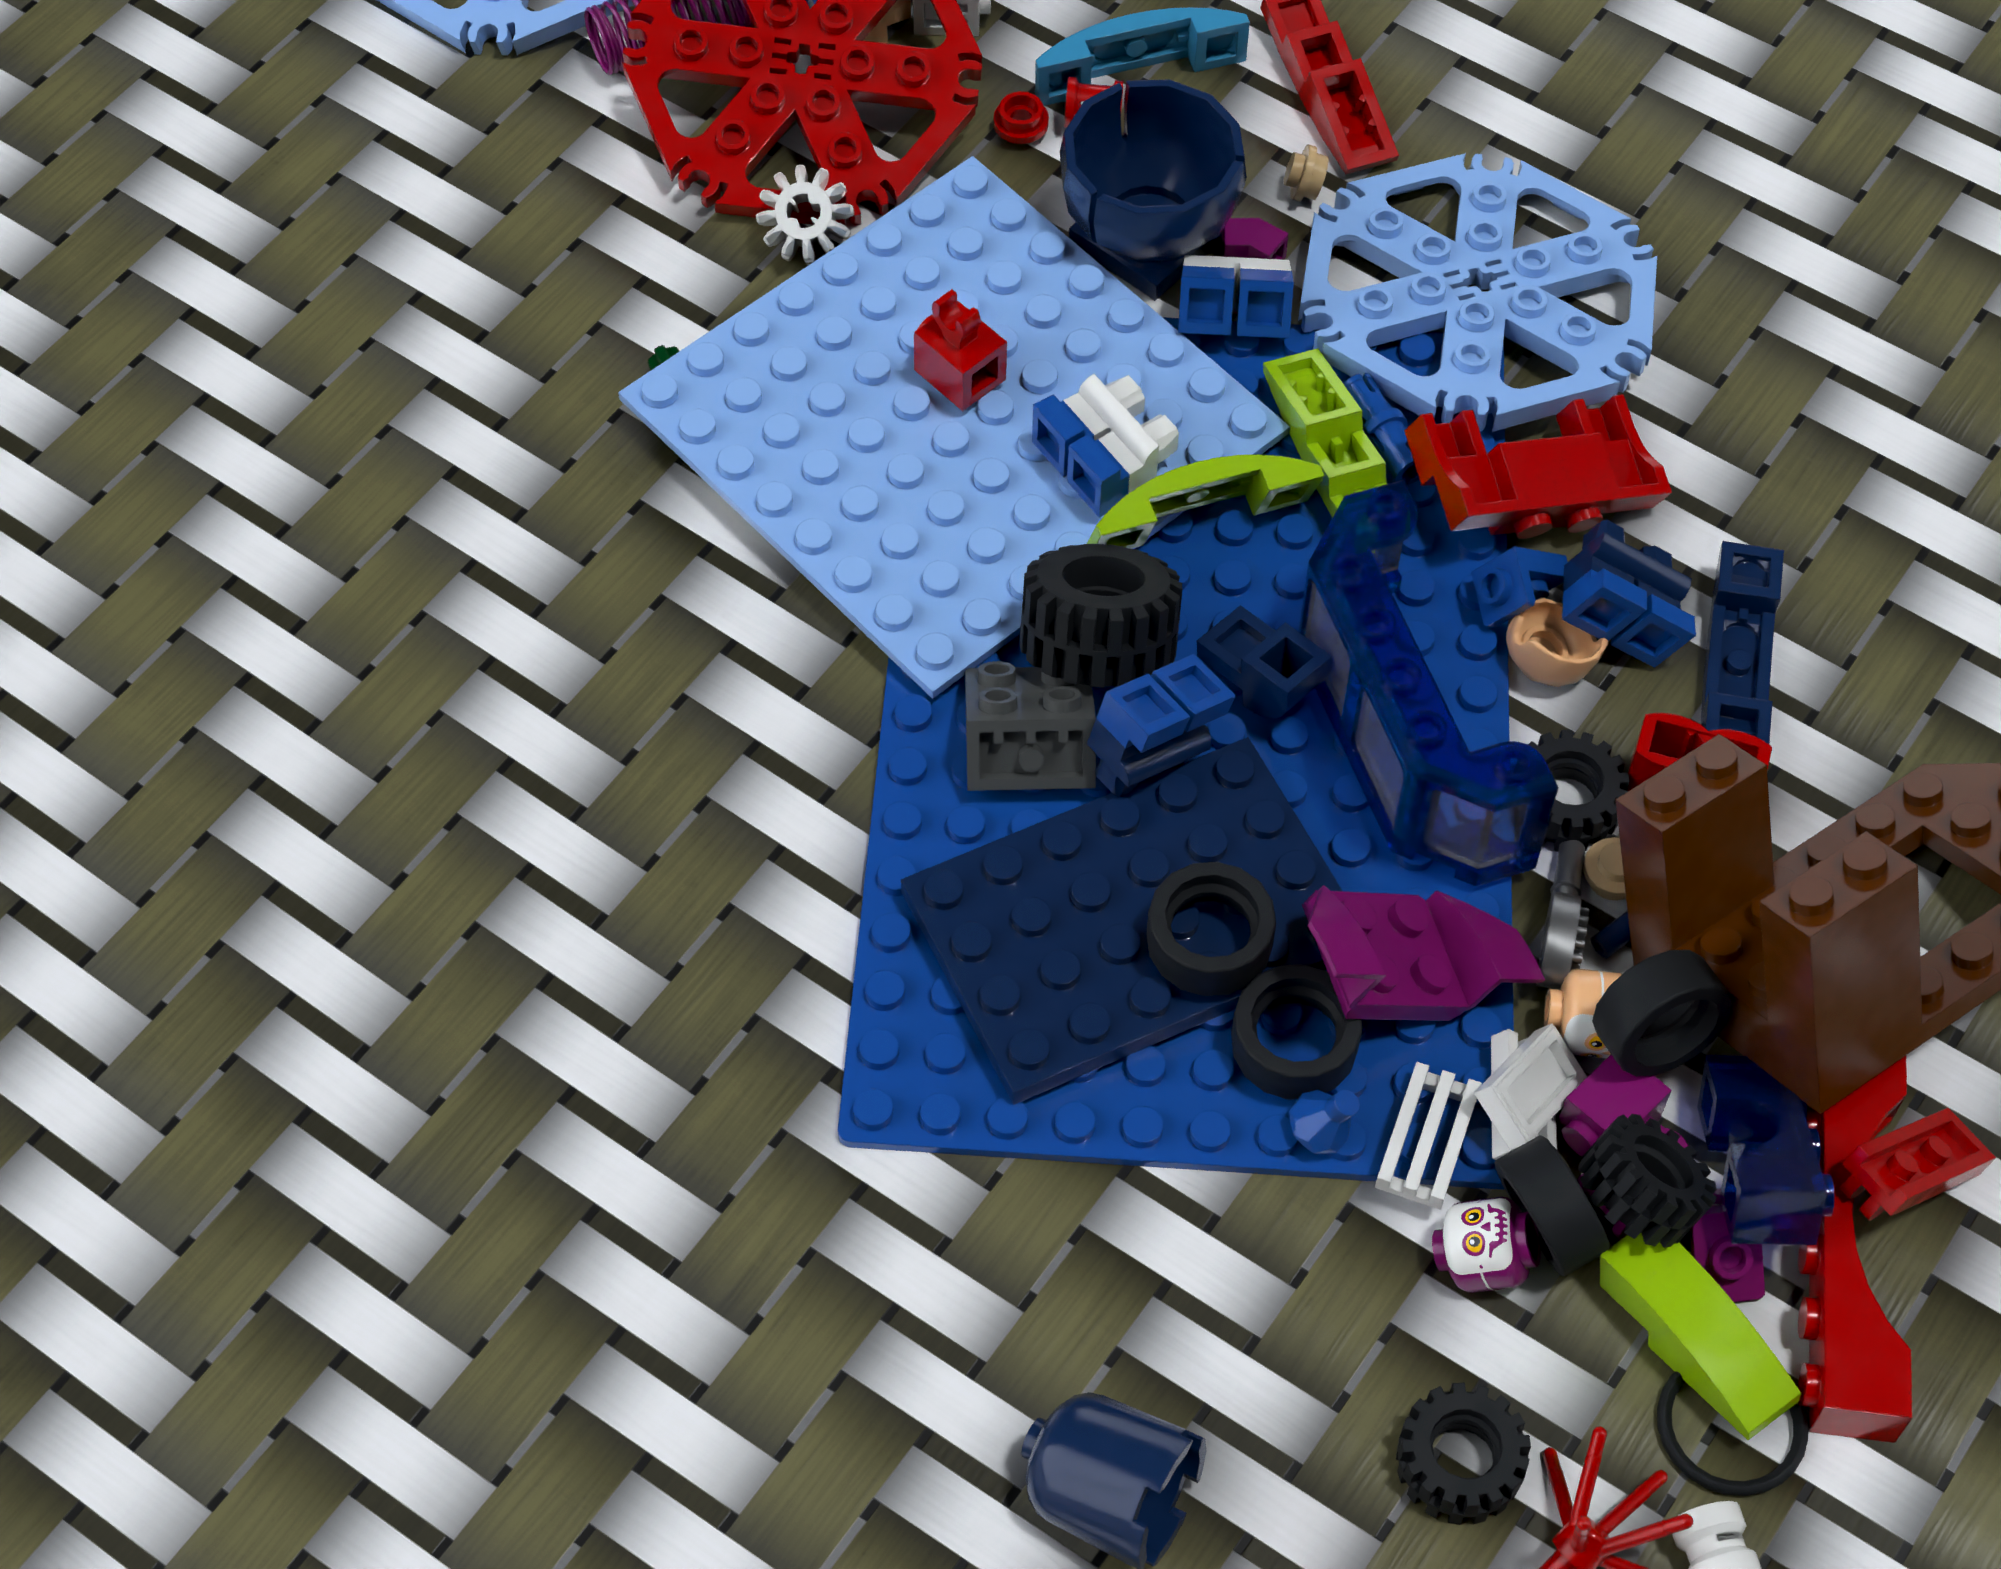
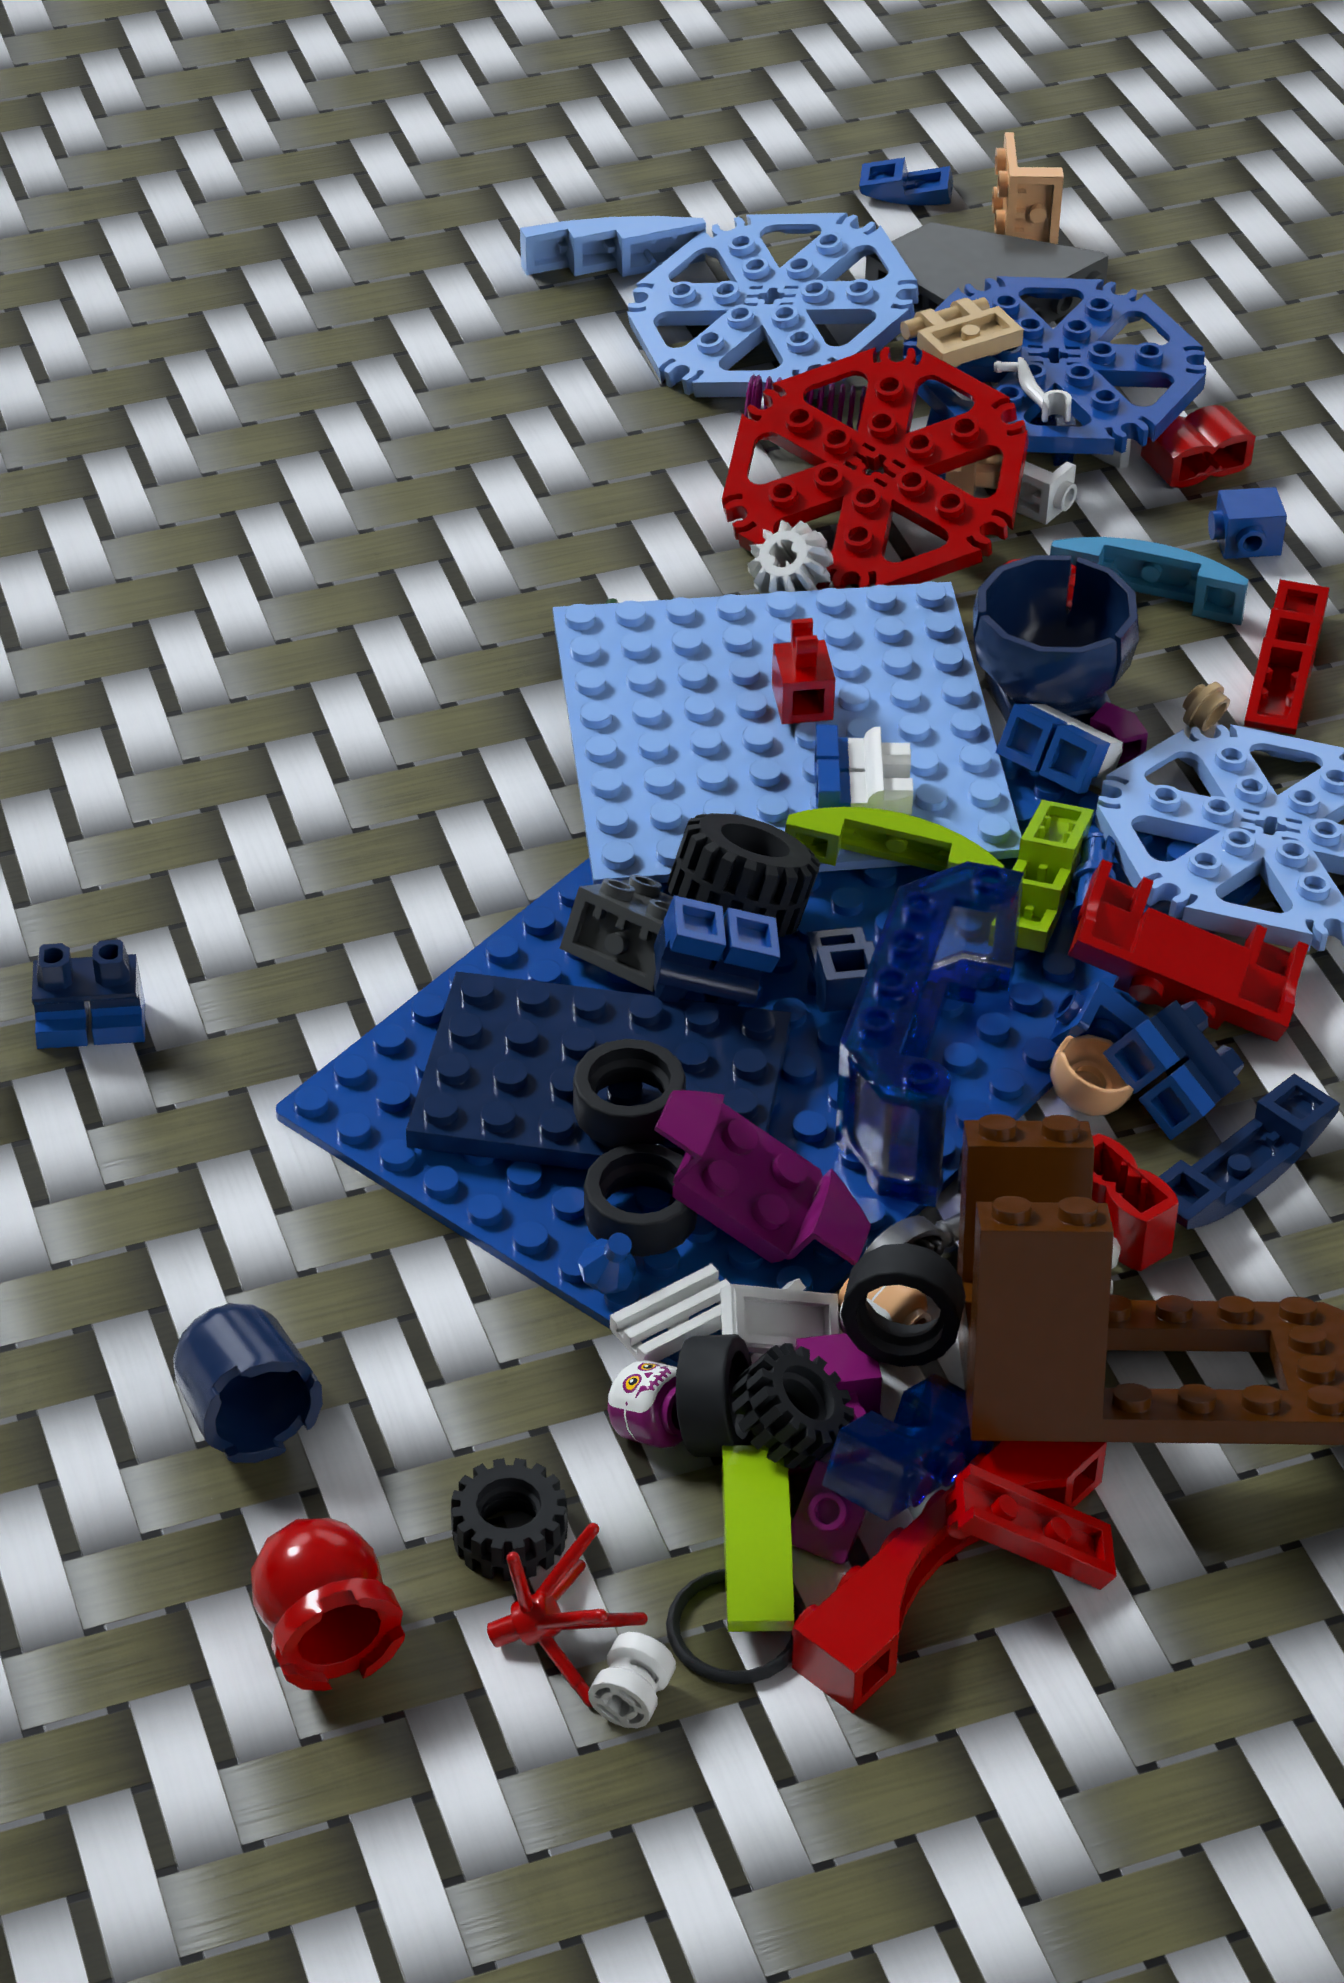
camera: 35 degrees right, 15 degrees down
none -> dark blue hips [32,940,145,1049]

